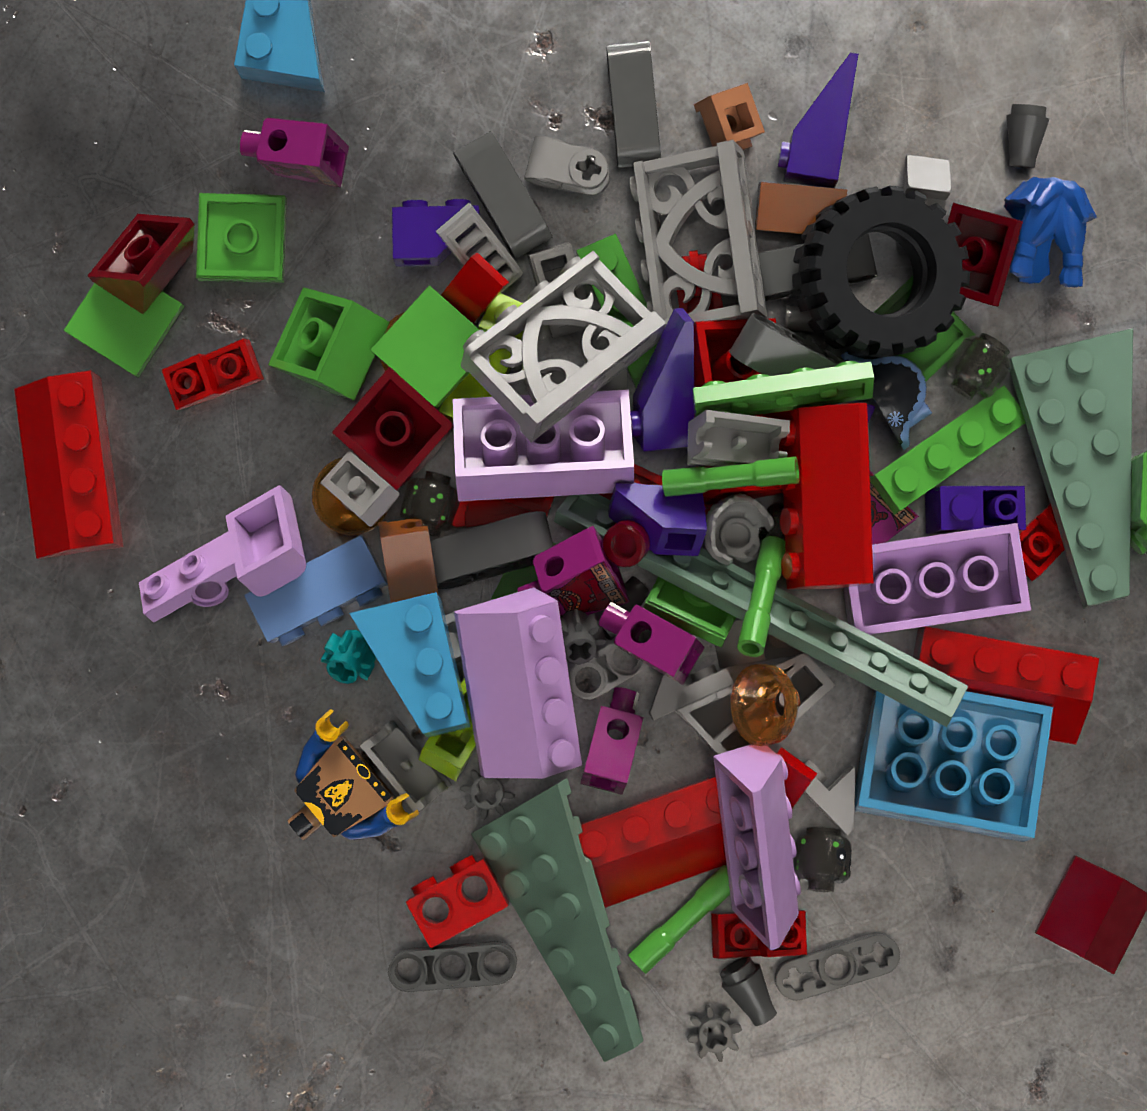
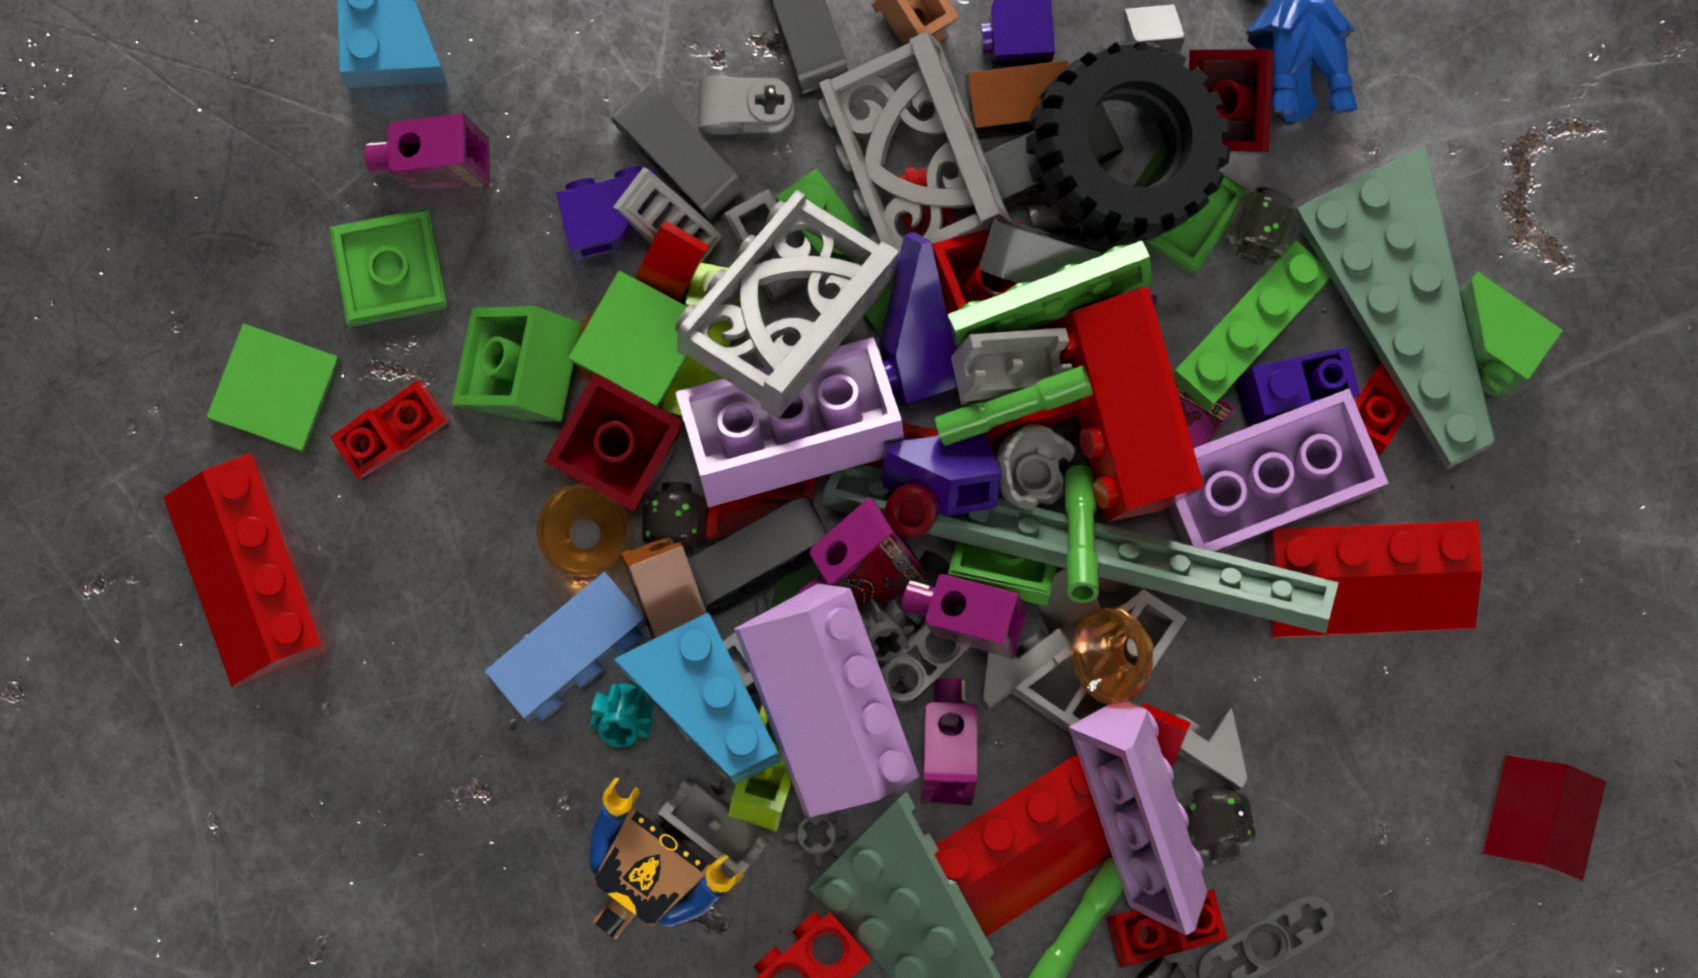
camera: 20 degrees left, 5 degrees down
dark red slope [87,214,195,314] -> none
lavender plate [139,485,306,623] -> none
light grey slope [320,450,400,527] -> none
black hat [841,352,932,450] -> none
dark azure slope [855,690,1053,842] -> none

